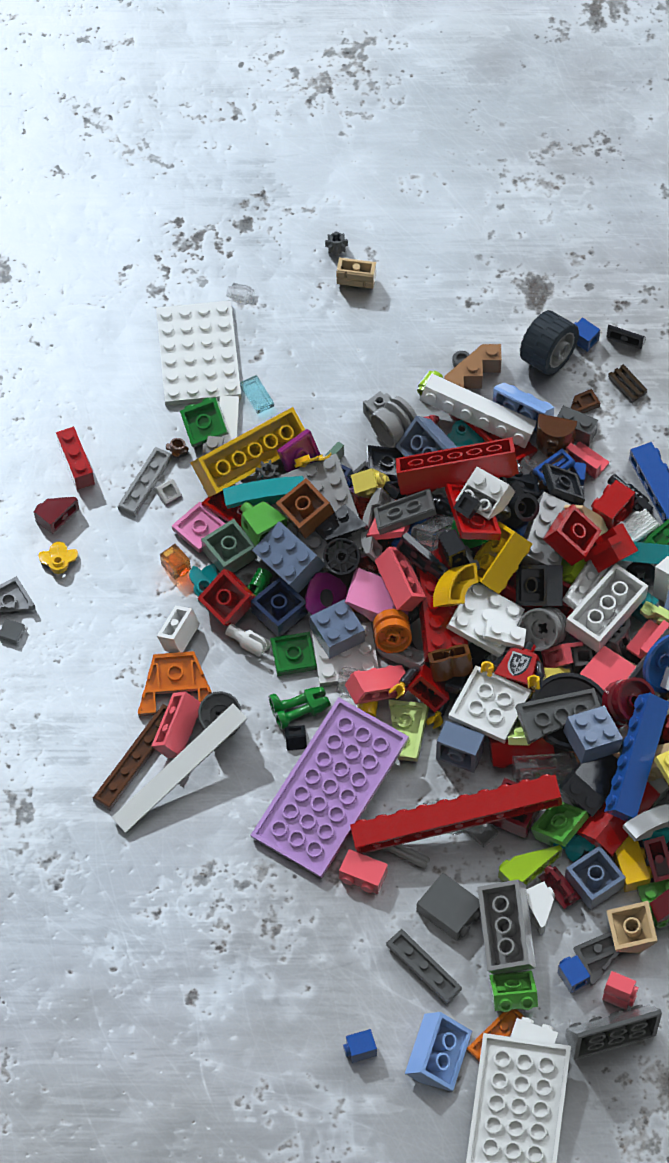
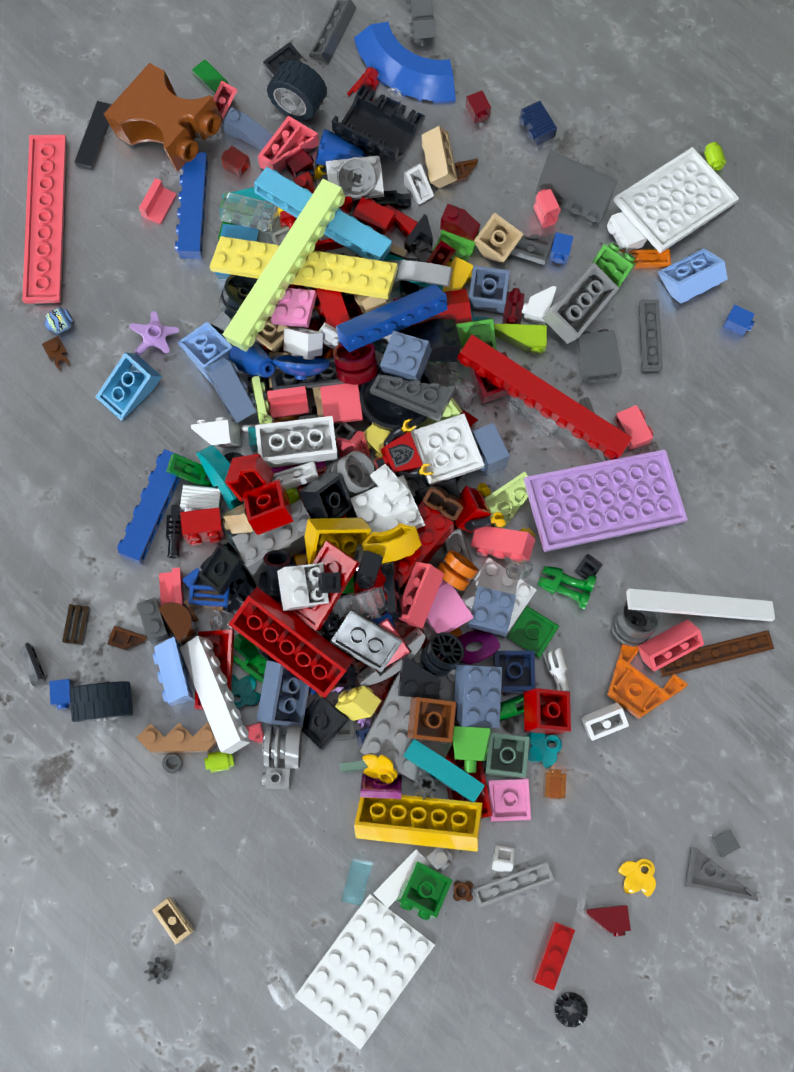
camera: 140 degrees left, 15 degrees up
none -> black gear [555,992,588,1028]

